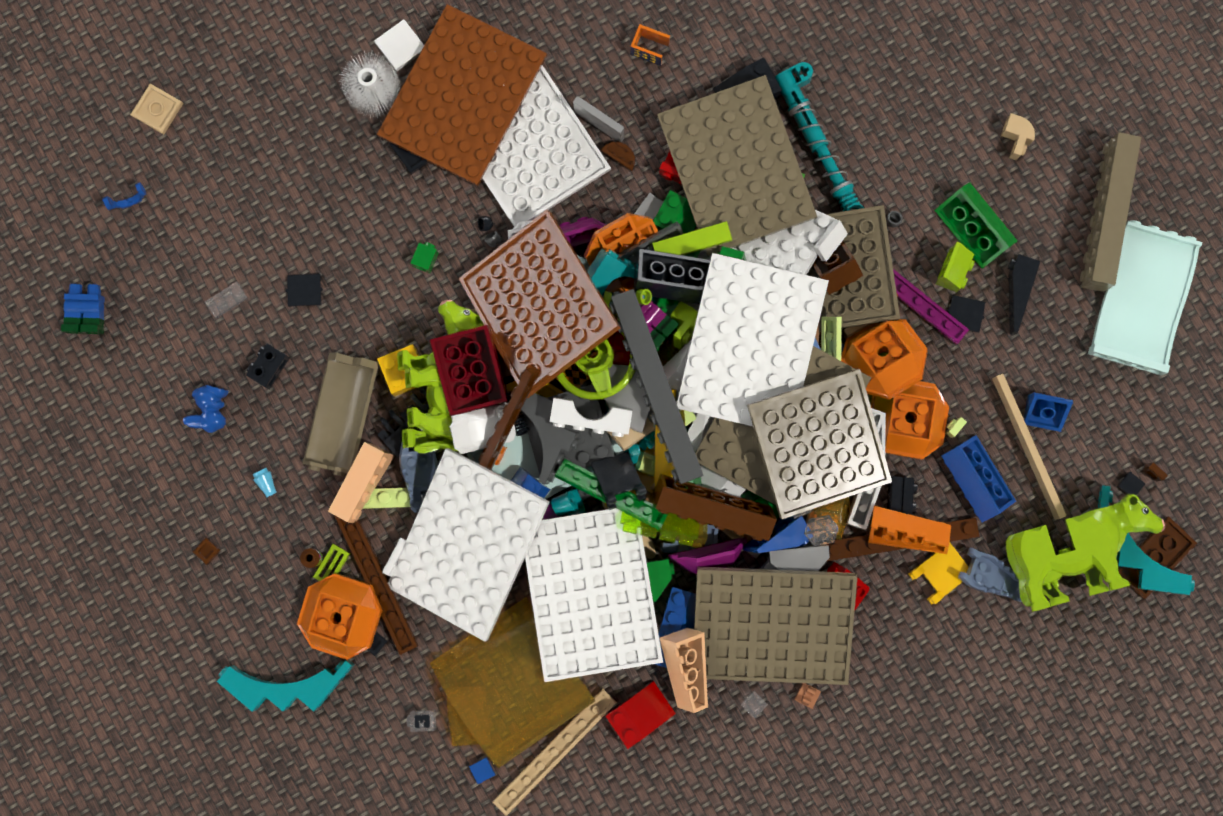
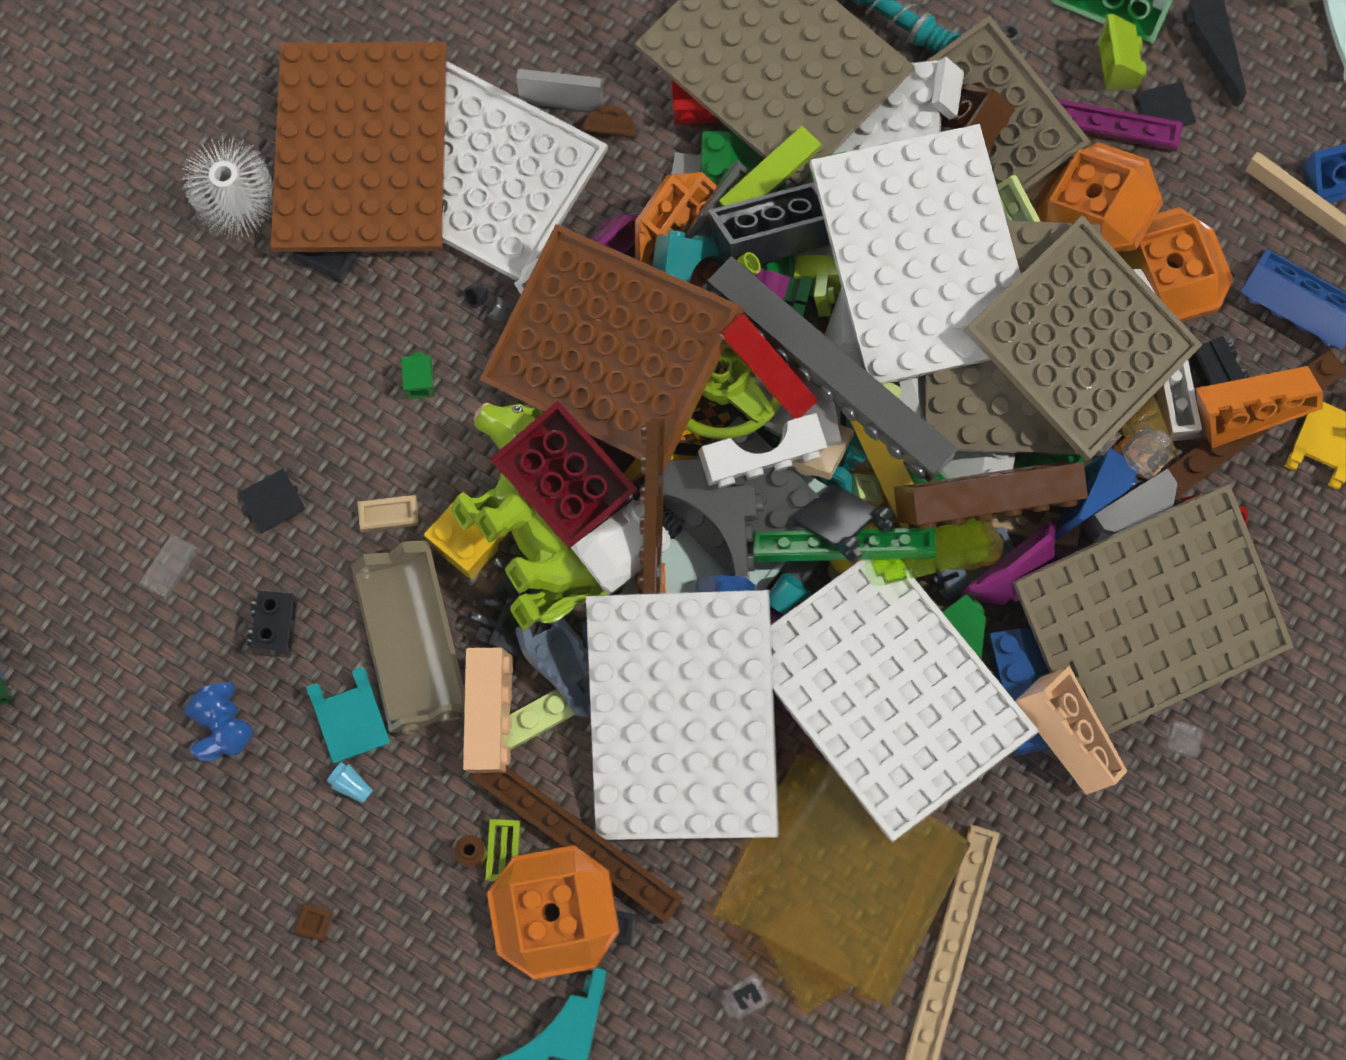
camera: 30 degrees left, 10 degrees down
white tile [374,19,424,71] -> none
white tile [382,538,406,576] -> none
blue tile [469,757,496,784] -> none
red slope [605,681,676,749] -> none
nougat tile [794,683,821,709] -> none
yellowish green plate [945,417,967,438] -> none
none -> teal flag [306,667,391,764]
none -> tan tile [358,495,419,532]
none -> red tile [719,313,818,420]

